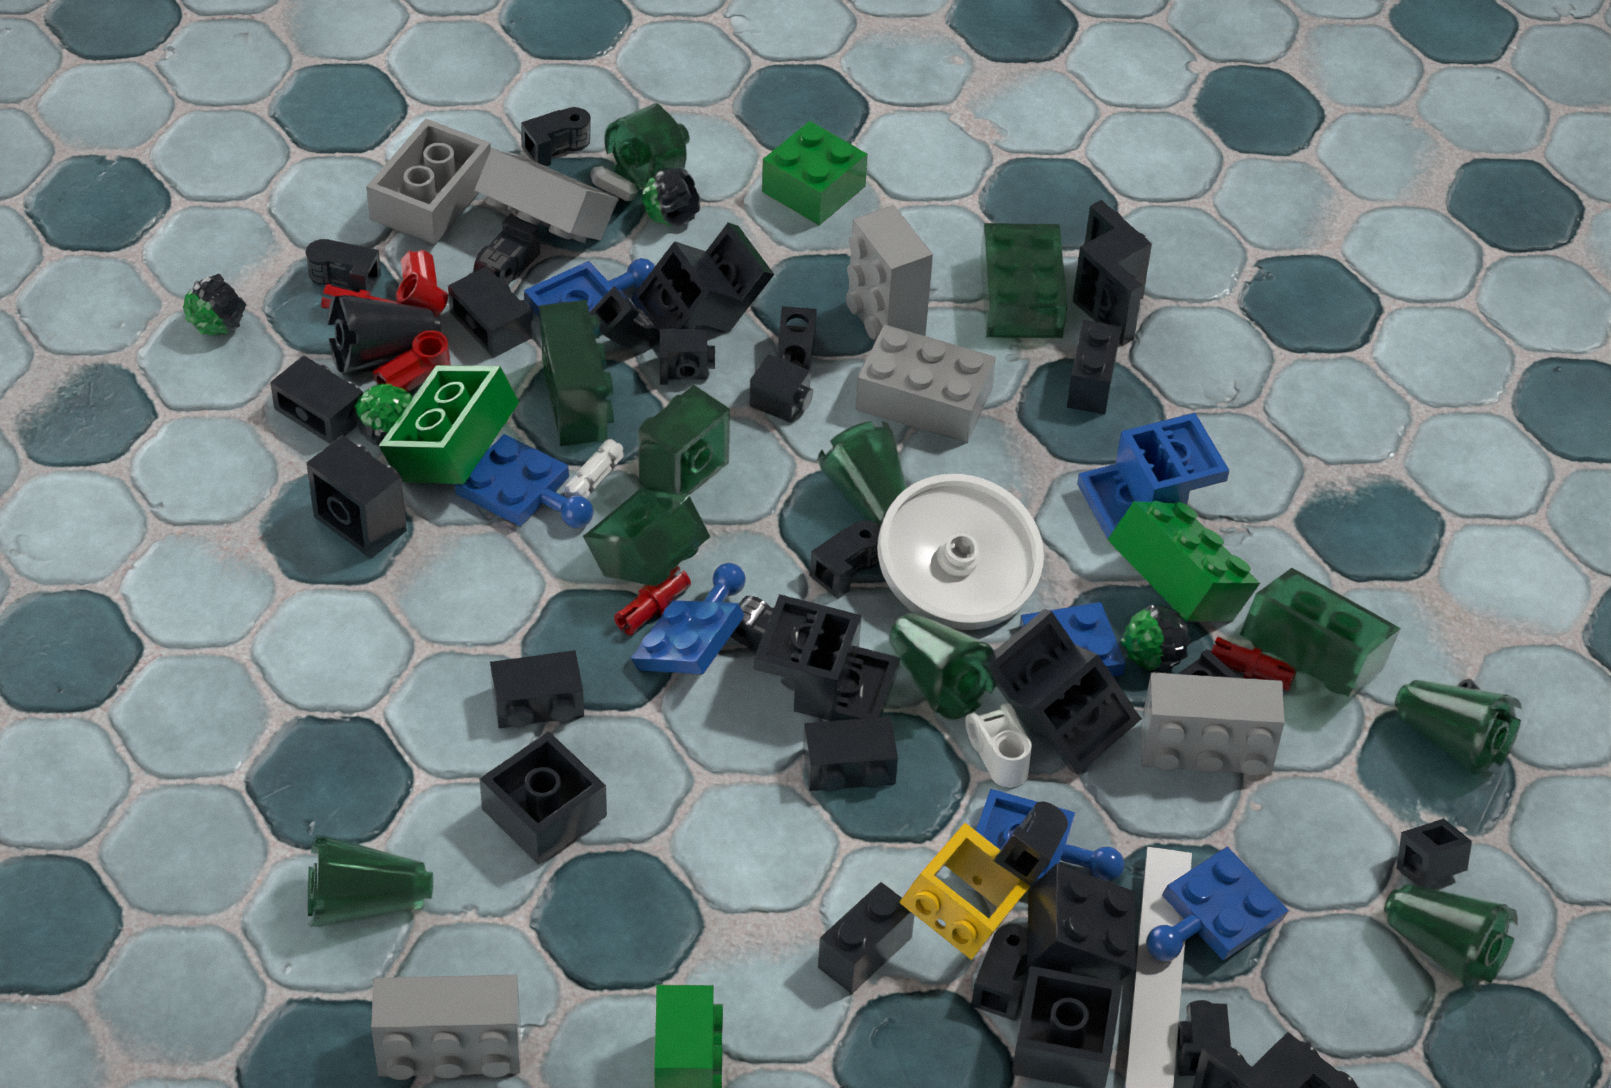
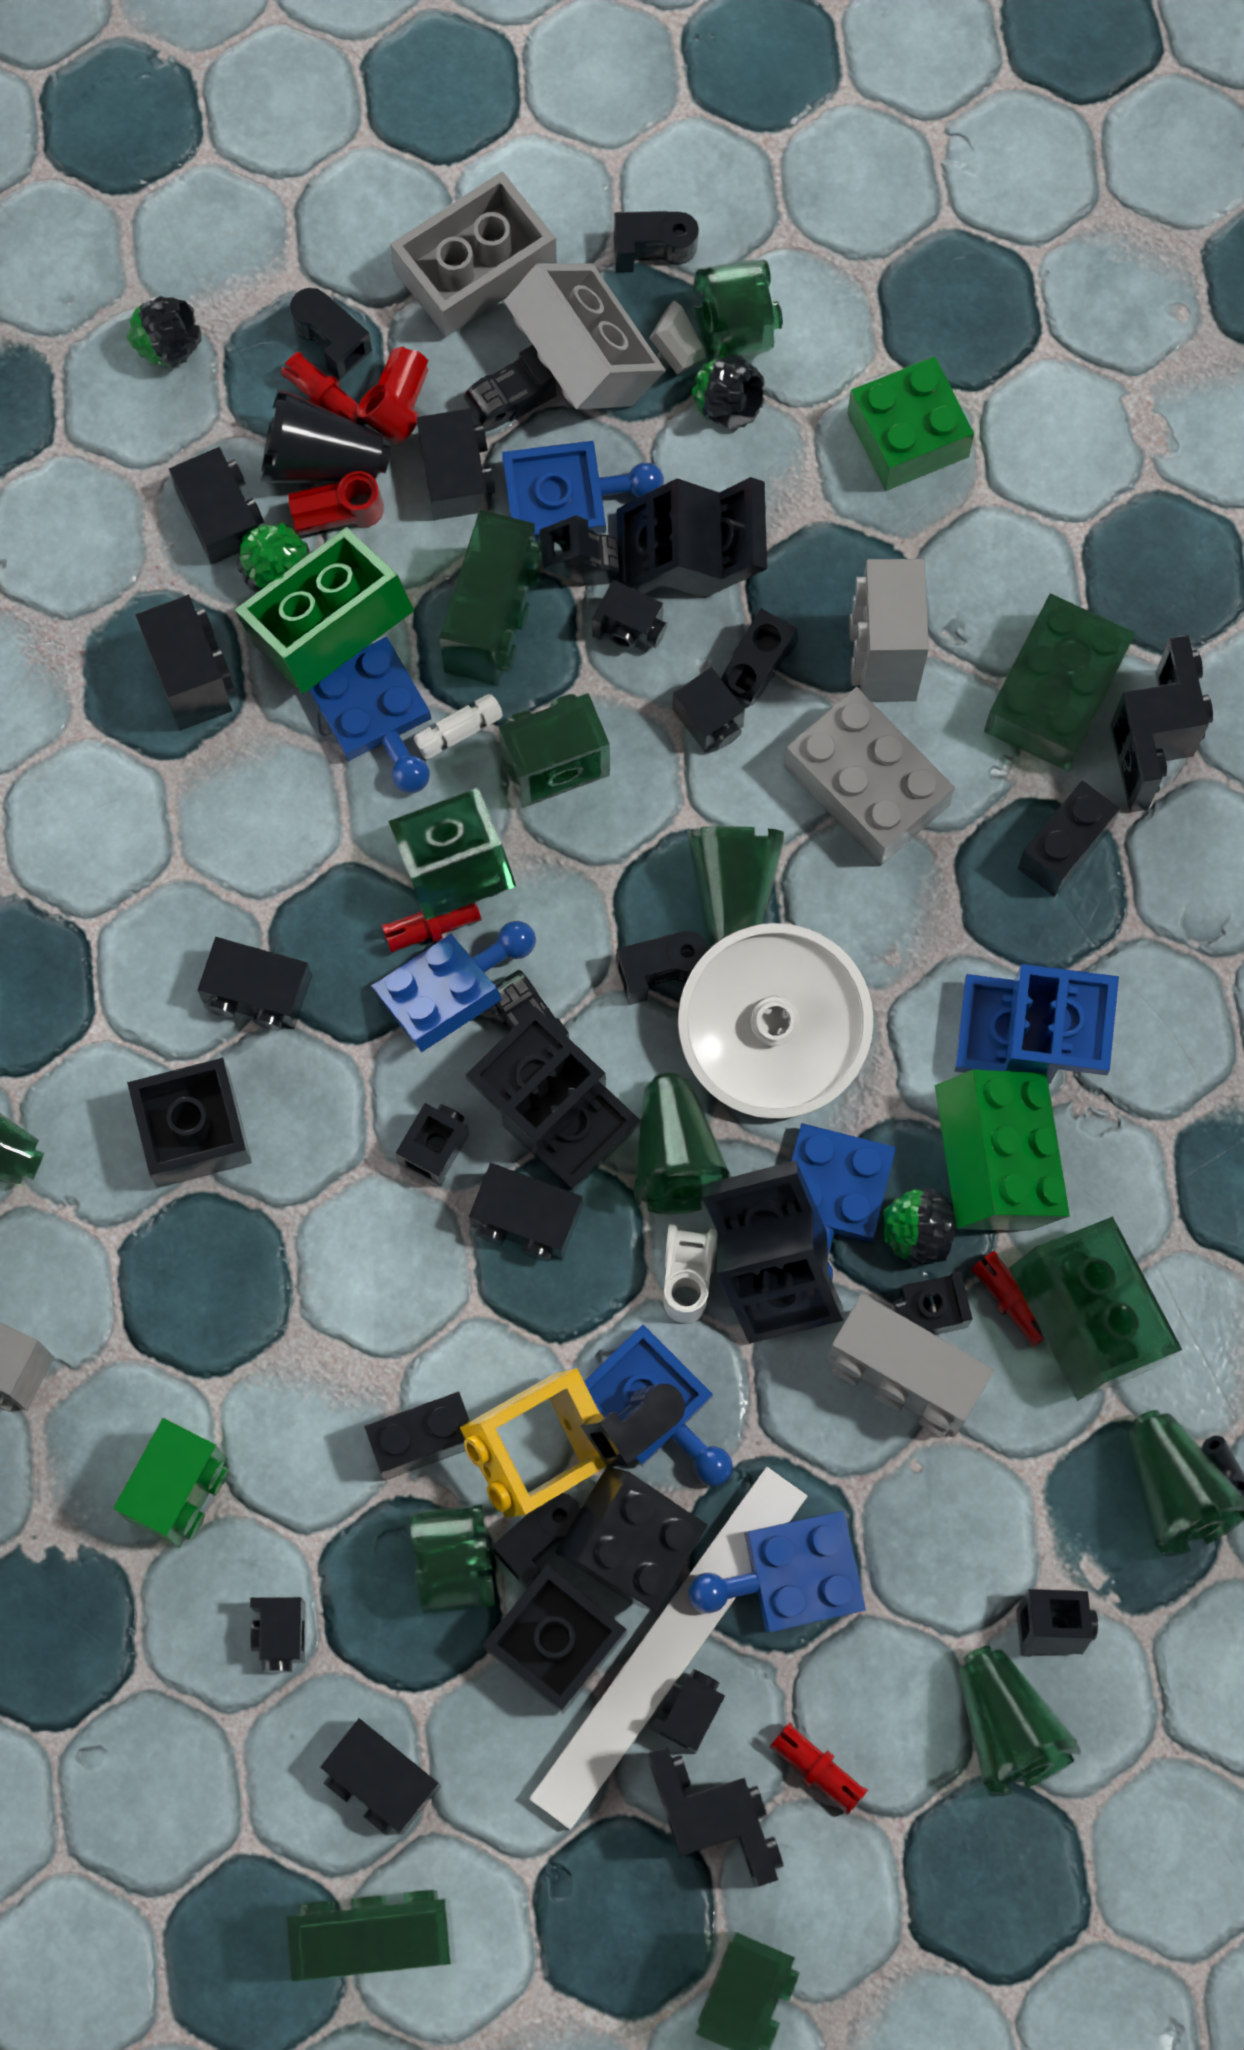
camera: 30 degrees right, 25 degrees up
none -> black brick [396,1103,469,1187]
none -> clear green brick [411,1503,495,1613]
none -> red pin [769,1722,868,1815]

